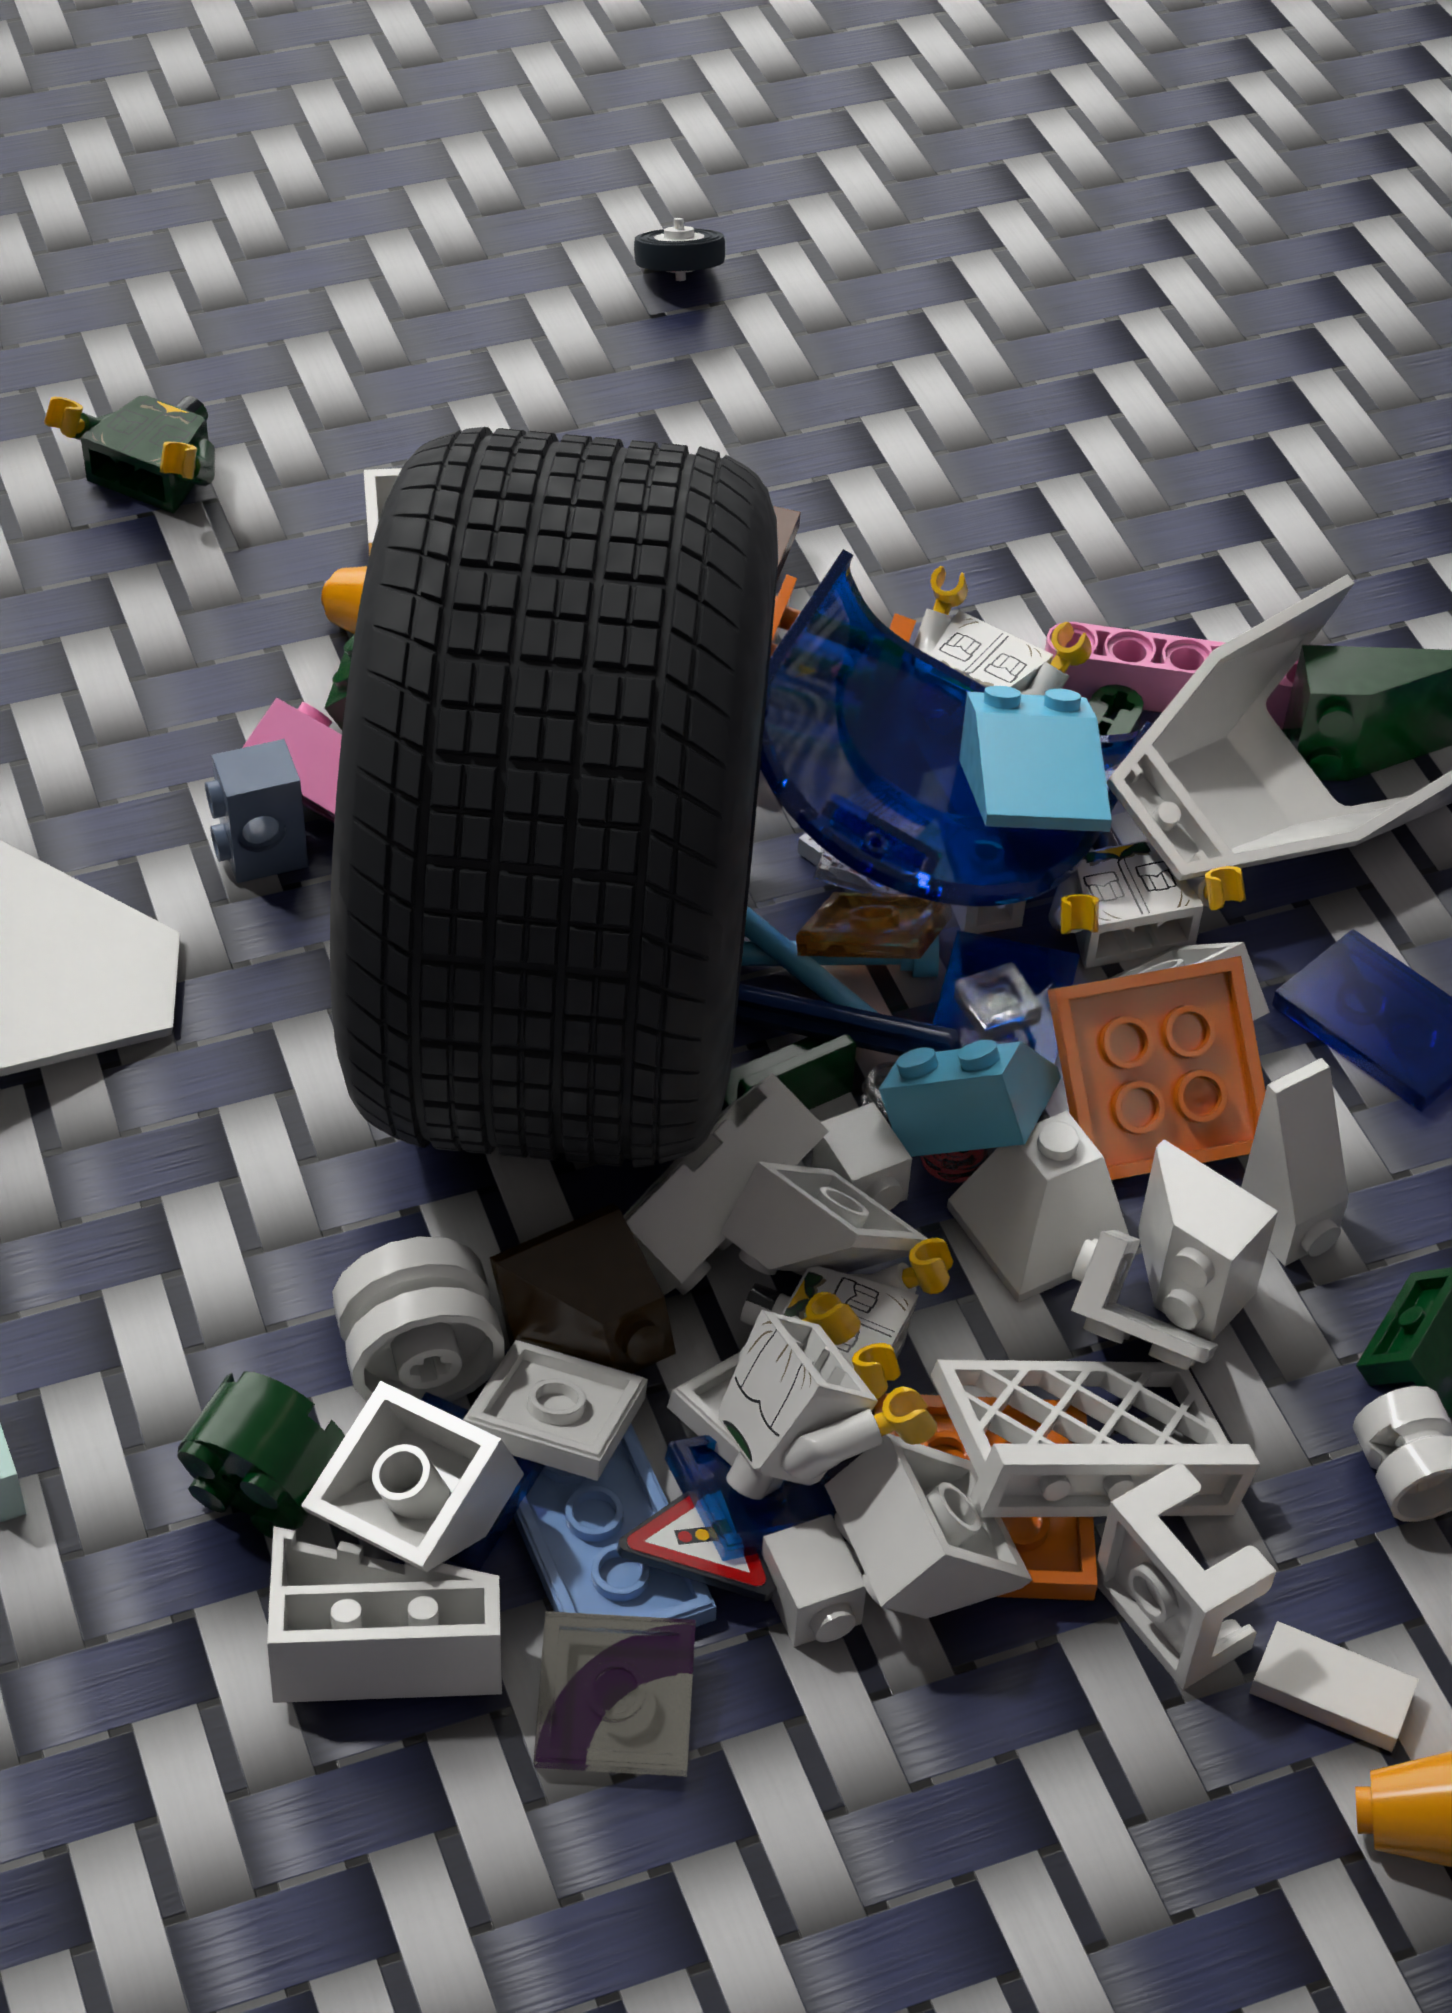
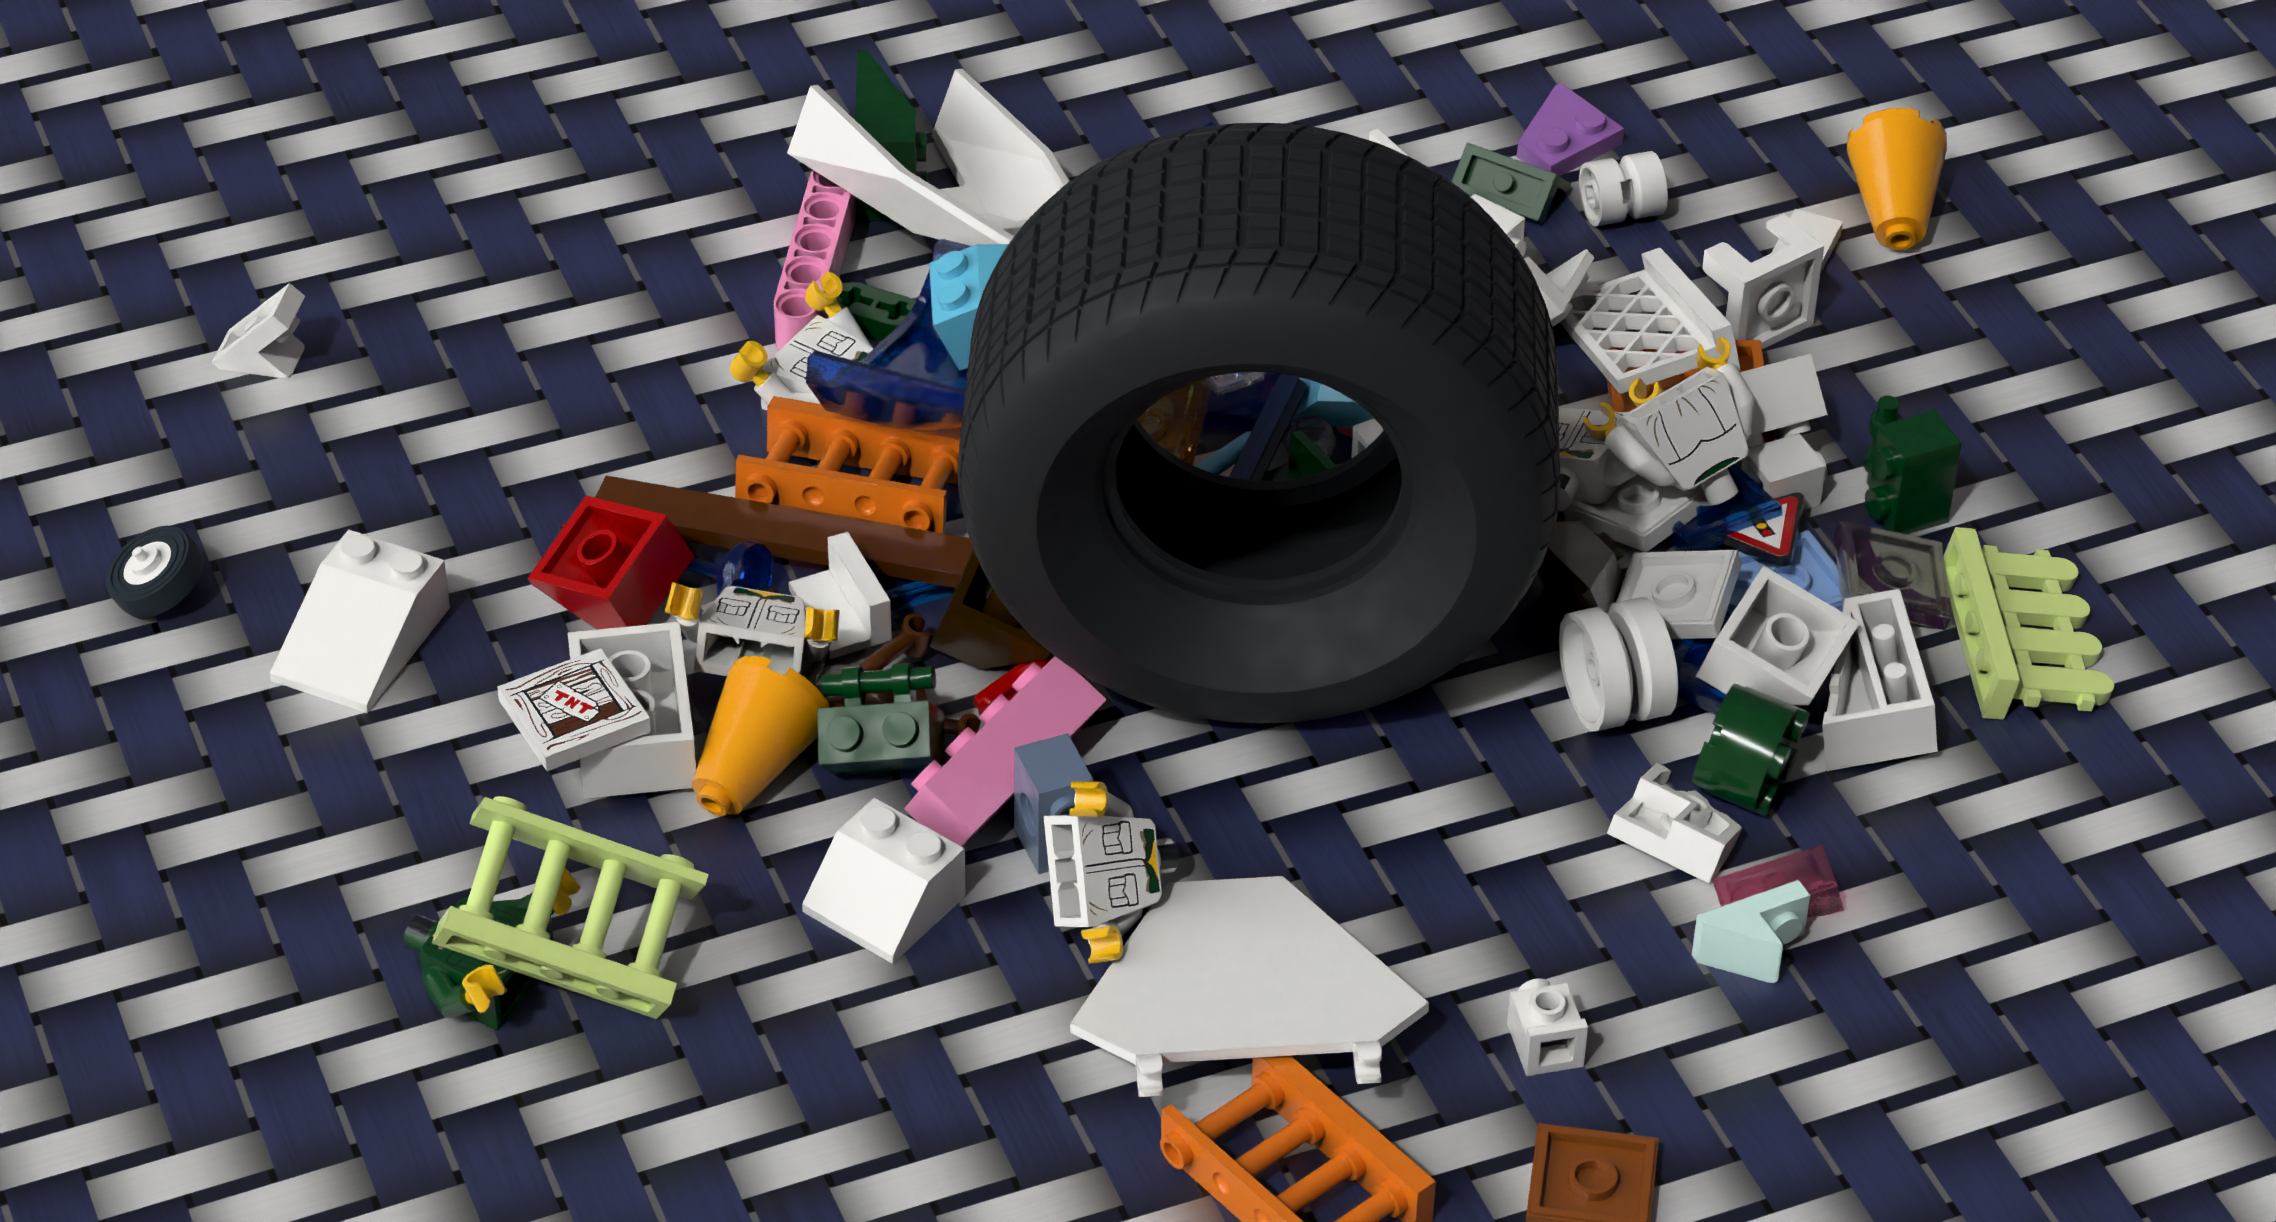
camera: 90 degrees left, 5 degrees down
none -> white slope [212,283,305,378]
none -> white slope [270,530,450,713]
none -> yellowish green fence [432,796,709,1019]
none -> white tile [497,648,651,771]
none -> white slope [802,798,966,964]
none -> white torso [1044,781,1179,964]
none -> white slope [1607,763,1742,883]
none -> clear pink slope [1712,845,1844,918]
none -> dark green brick [1863,395,1962,539]
none -> yellowish green fence [1939,527,2114,720]

